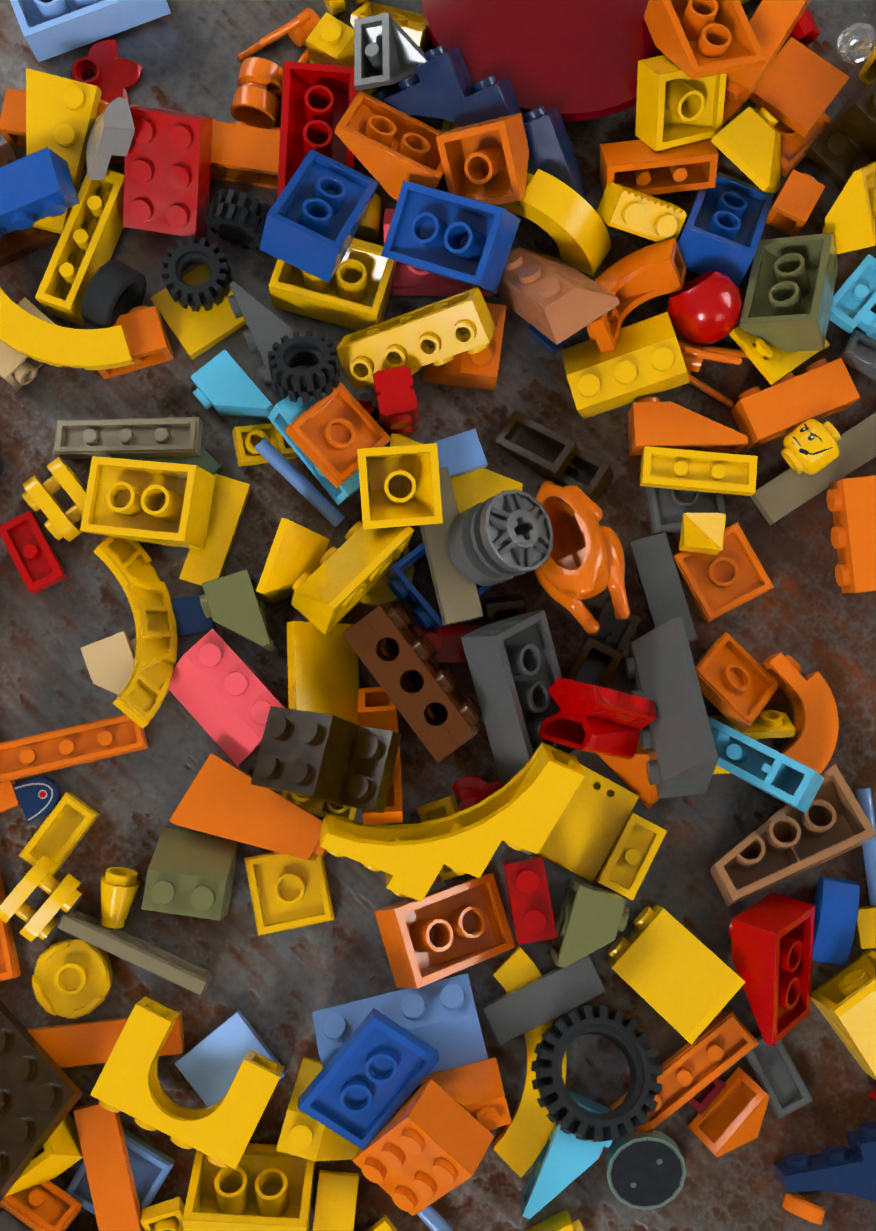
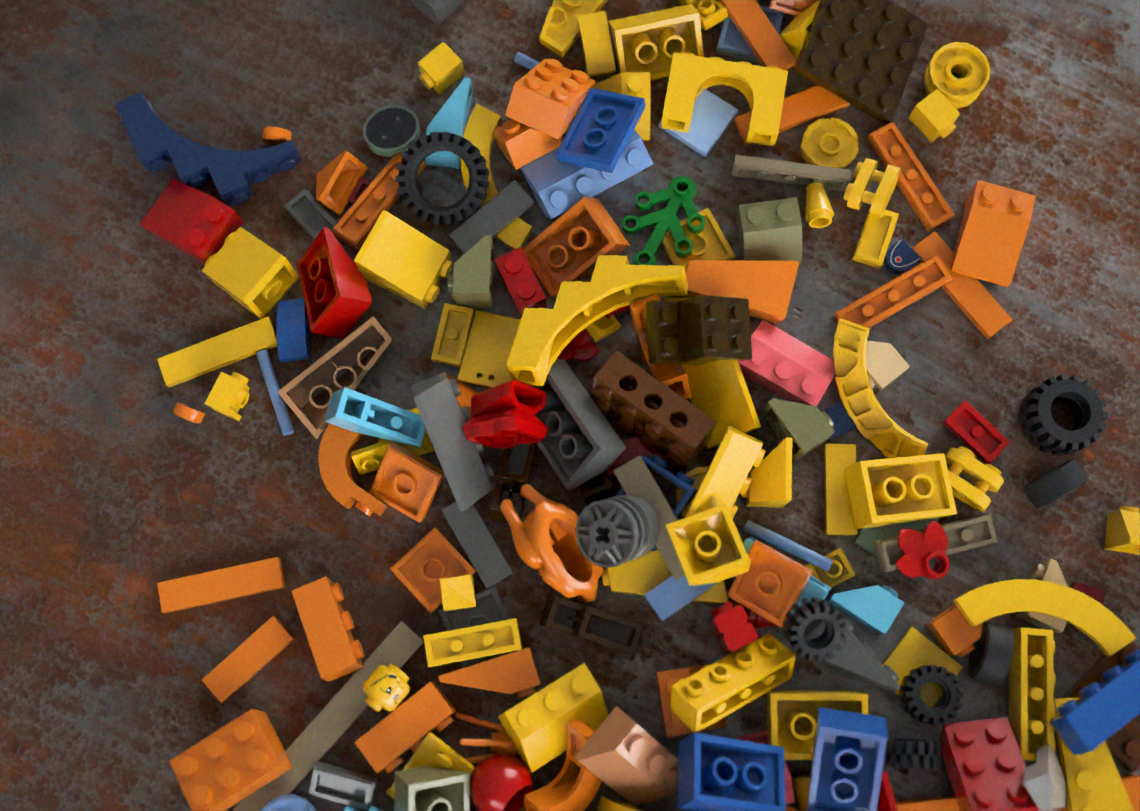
camera: 170 degrees right, 5 degrees down
none -> green plant [622,176,705,265]
none -> red plate [895,521,950,580]

